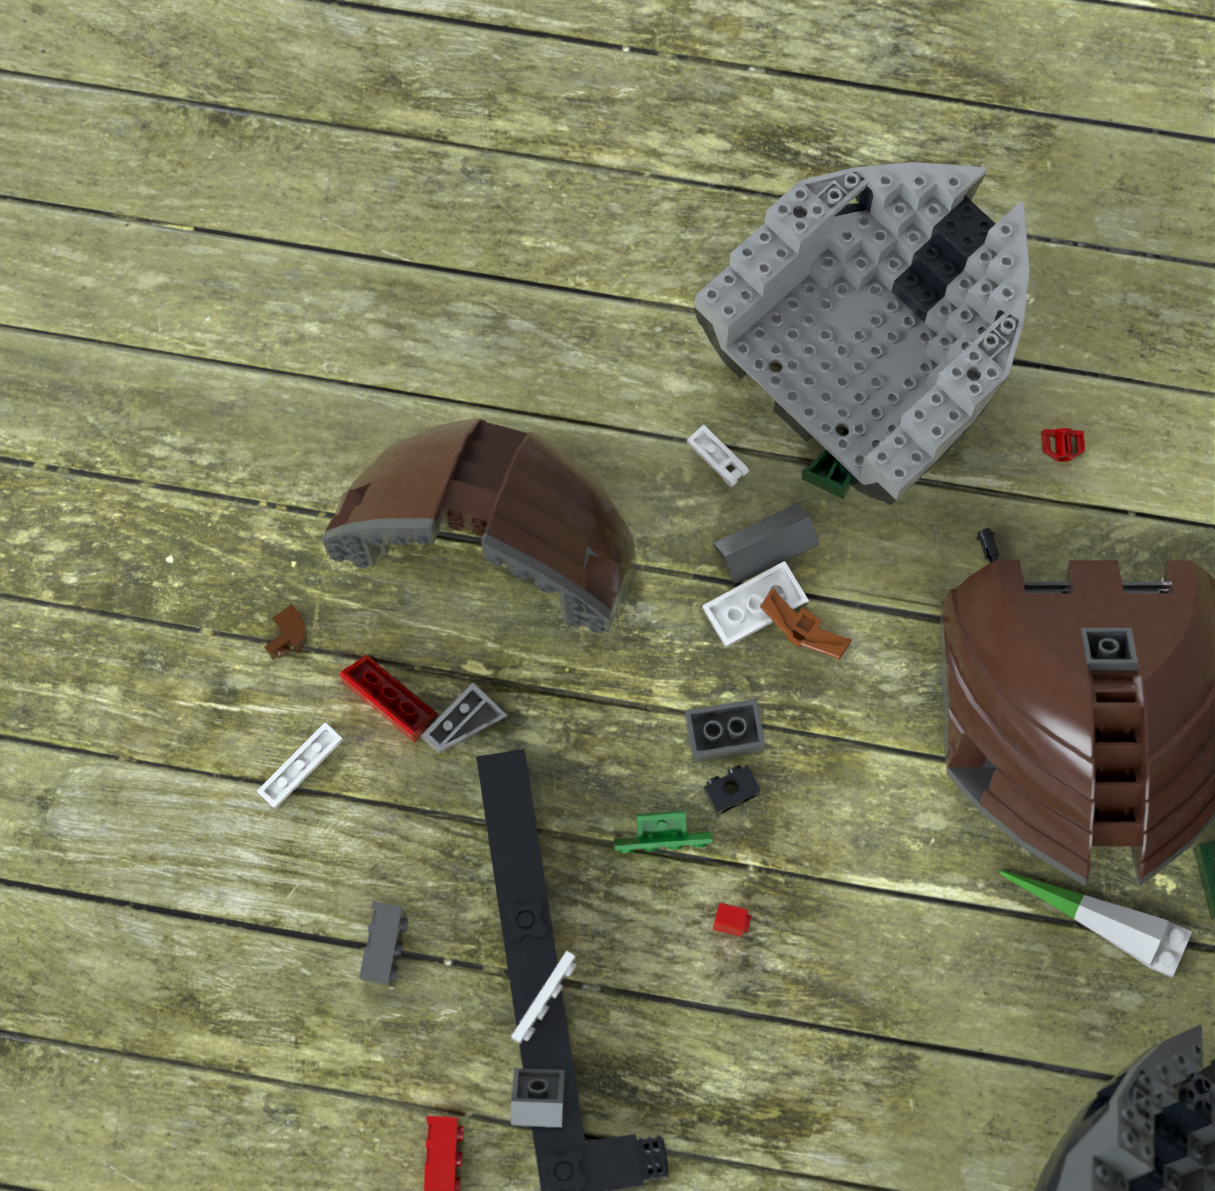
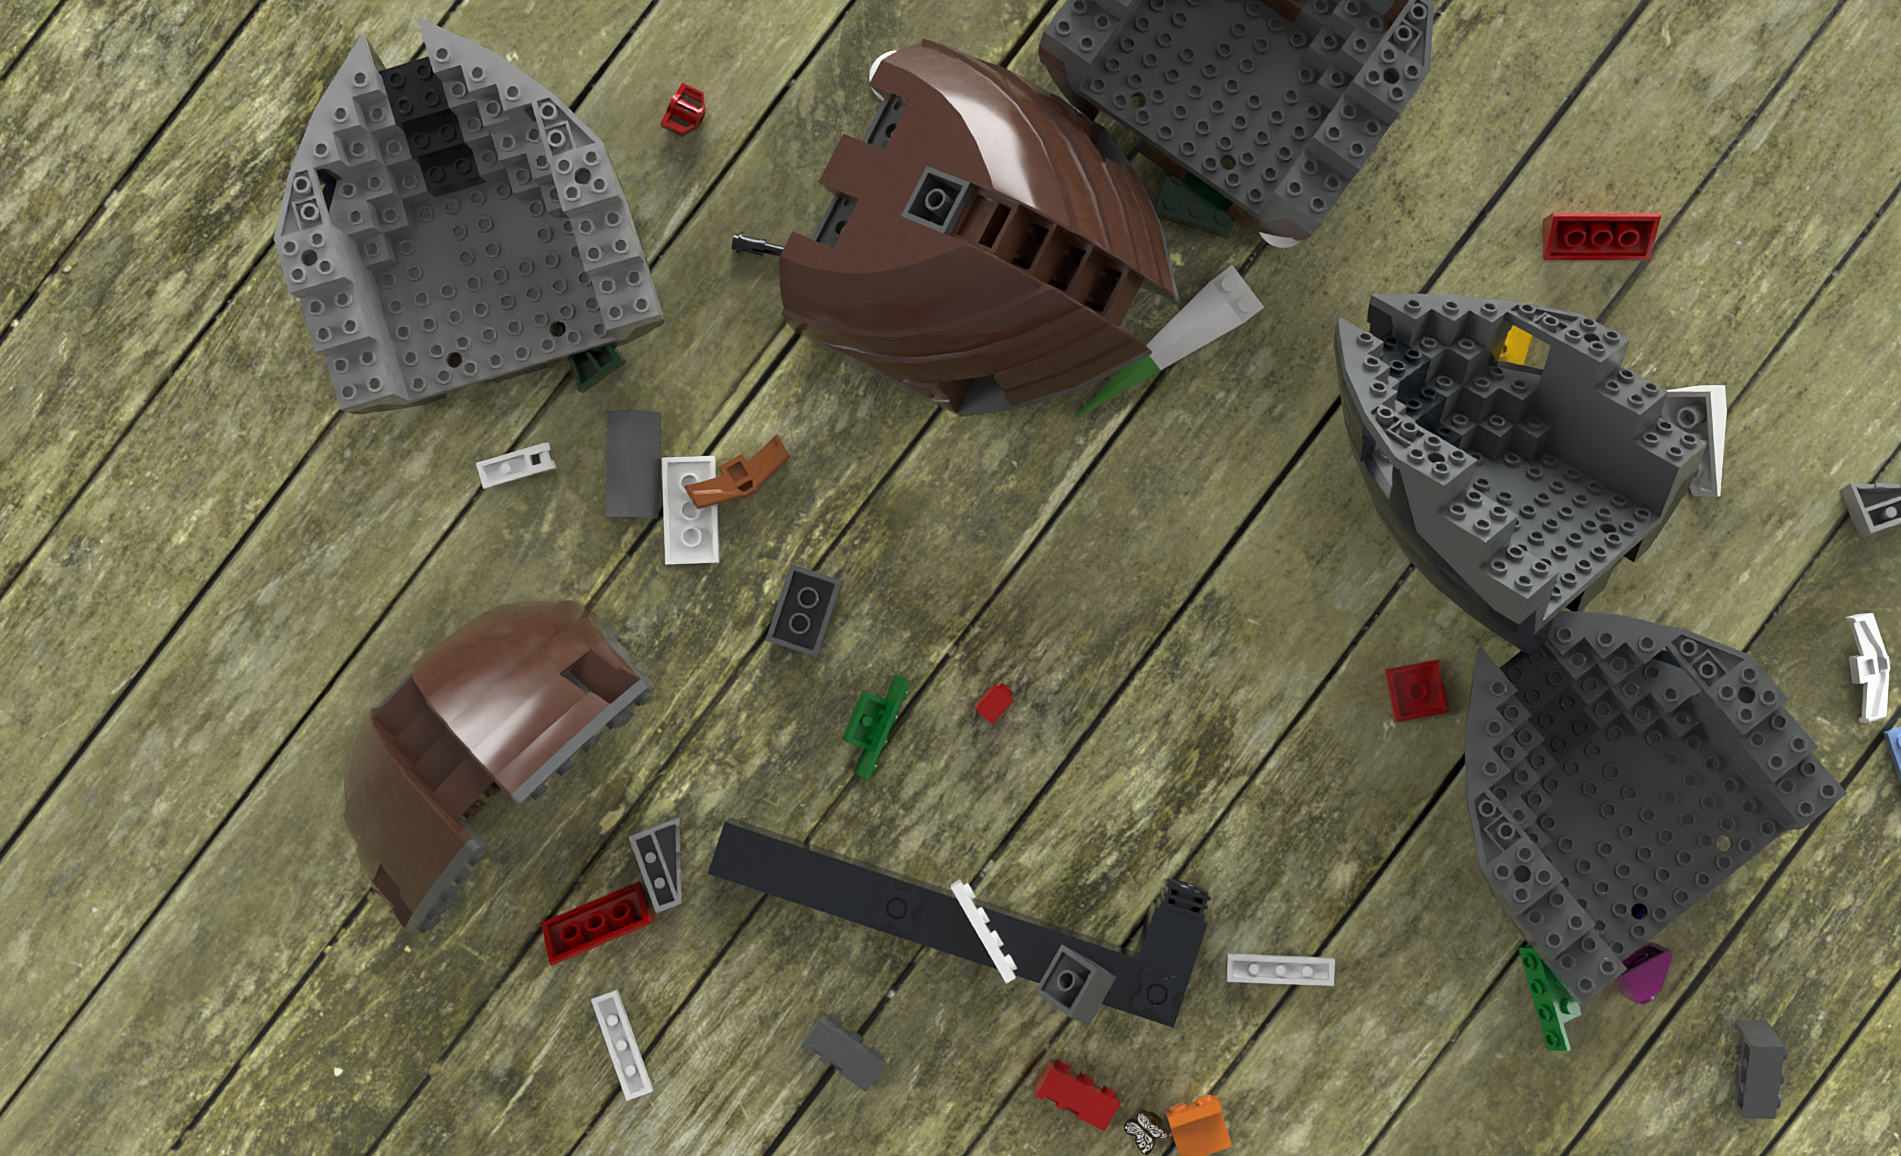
camera: 65 degrees left, 15 degrees up
reddish brown brick [265,604,307,660] -> none
black brick [704,765,761,816] -> none

